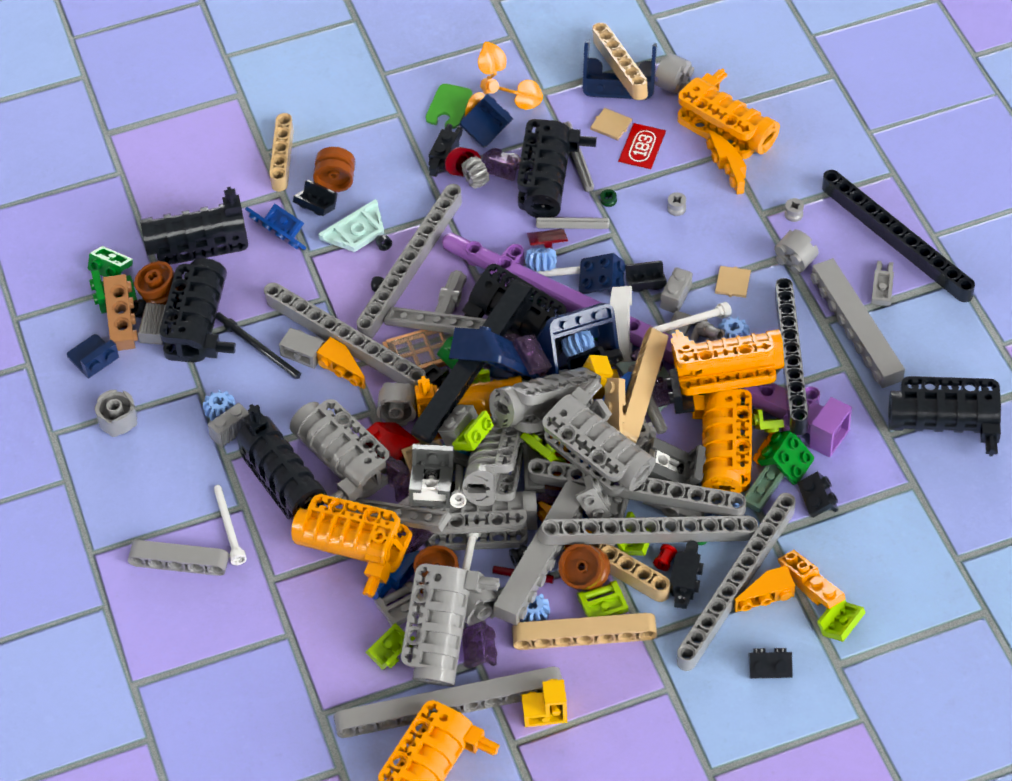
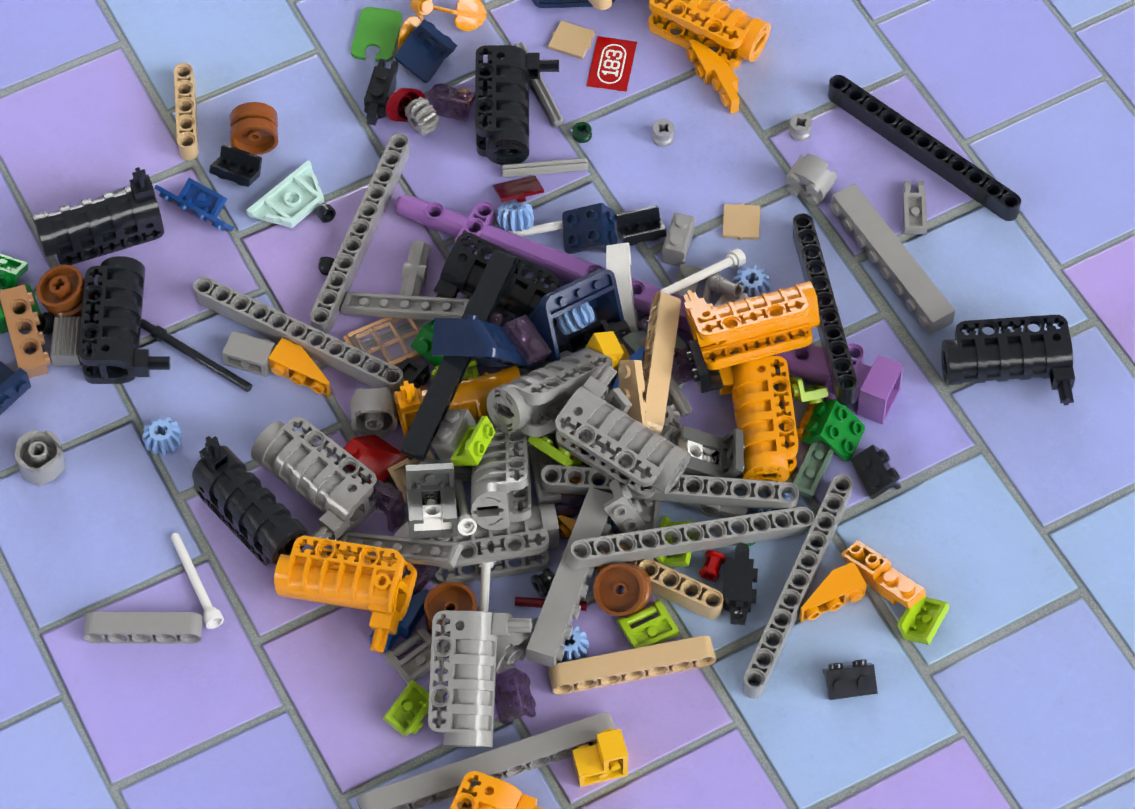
camera: 10 degrees left, 5 degrees up
light grey brick [207,403,249,447] -> none

